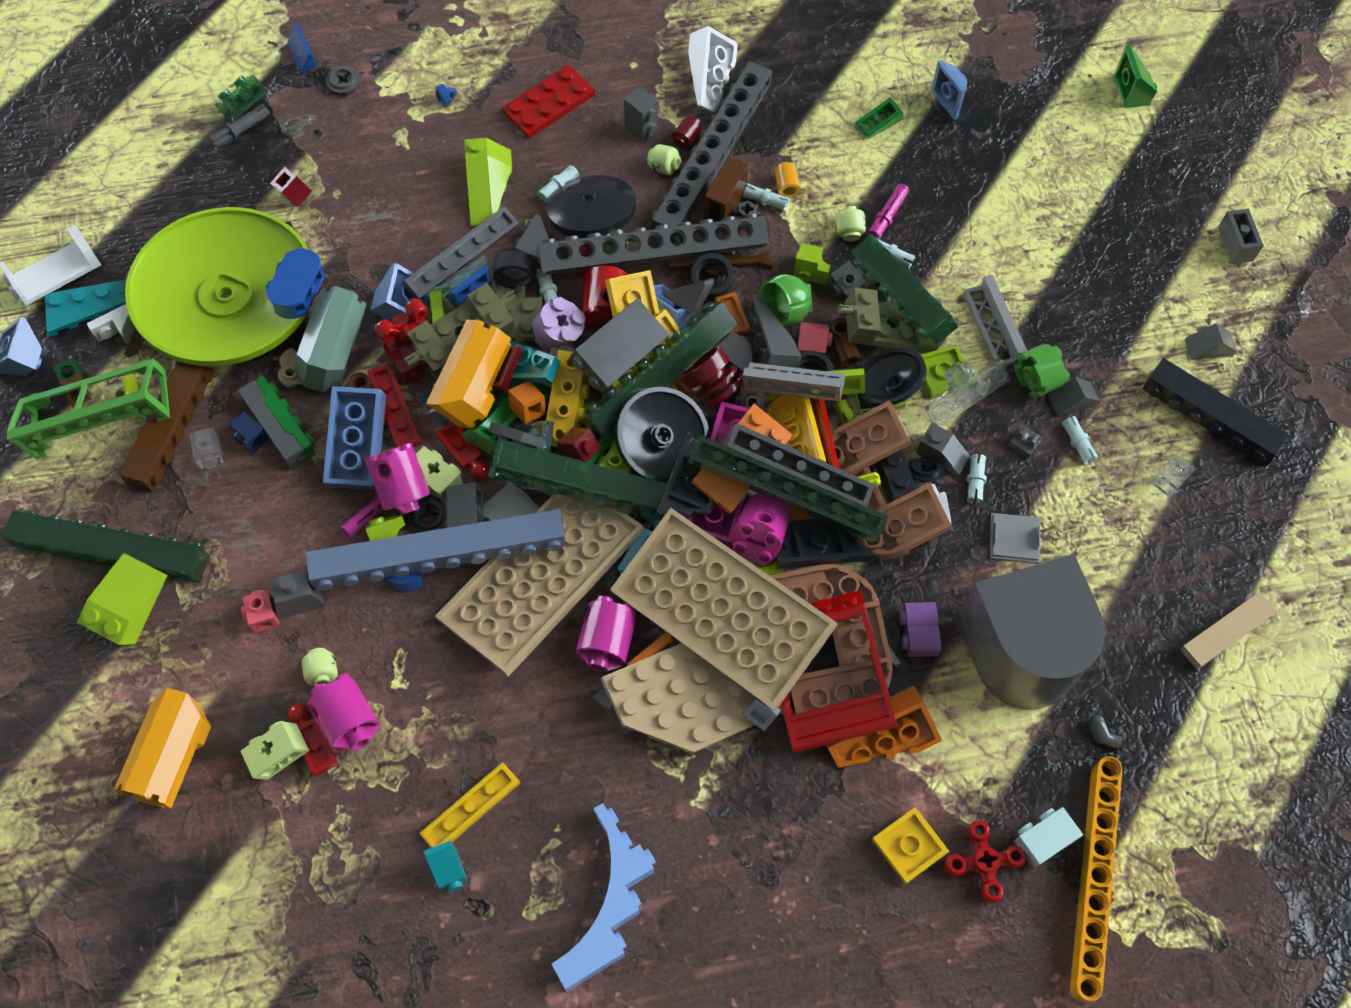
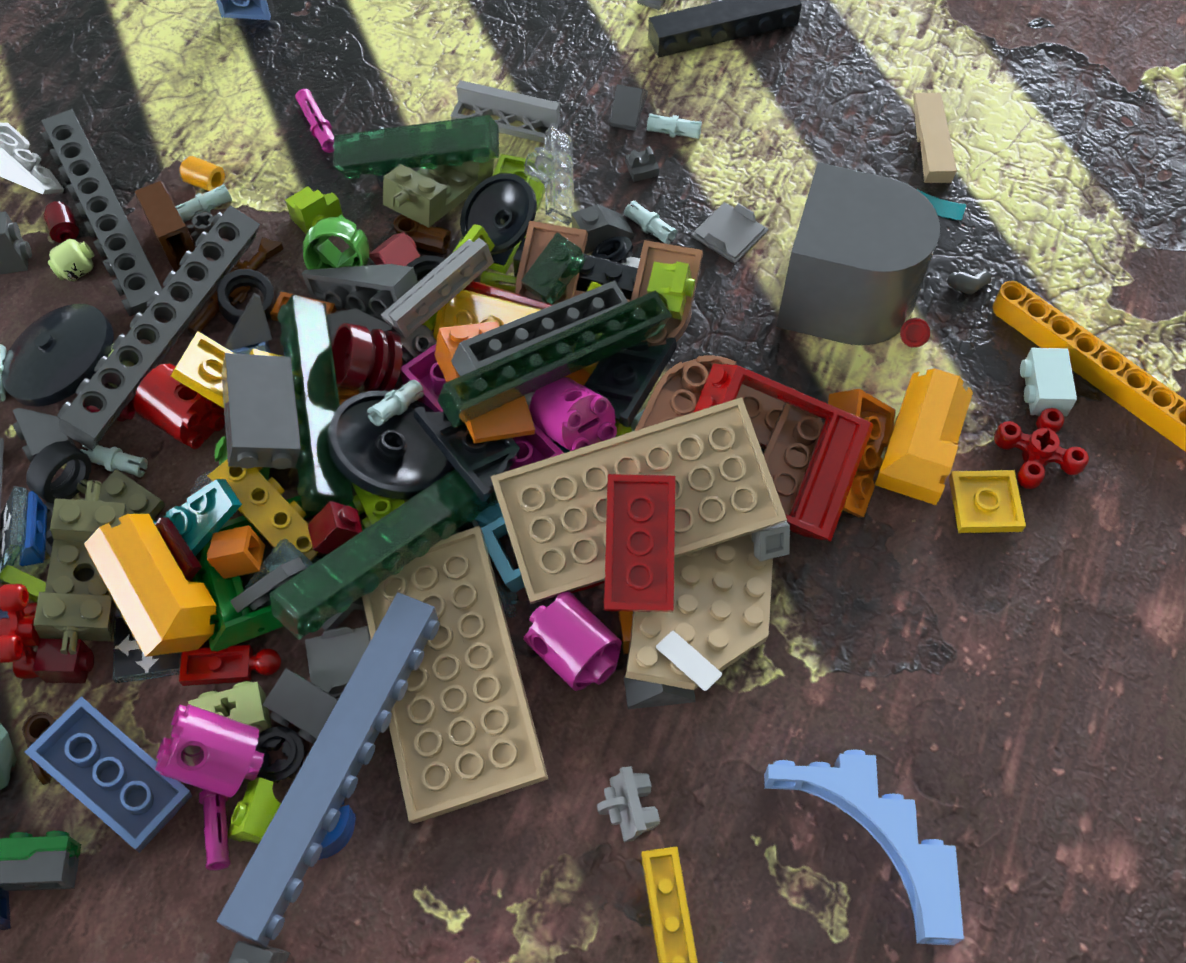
camera: 55 degrees left, 5 degrees down
red plate [367,363,422,448] -> none
lavender brick [531,297,585,352] -> none
dark grey brick [830,260,866,300] -> none
yellowish green head [836,206,866,241] -> none
green slope [855,97,904,139] -> none
medium lavender brick [899,602,941,657] -> none
bright green brick [1015,343,1070,398] -> none
clear brick [1151,454,1195,498] -> none
none -> light aqua pin [367,380,424,426]
none -> clear green brick [521,232,586,304]
none -> light grey hips [597,766,660,842]
none -> red plate [604,474,675,613]
none -> lime brick [647,261,695,320]
none -> white sticker [656,631,722,691]
none -> light orange brick [875,368,973,505]
none -> red plate [900,318,930,348]
none -> teal sticker [917,189,966,220]

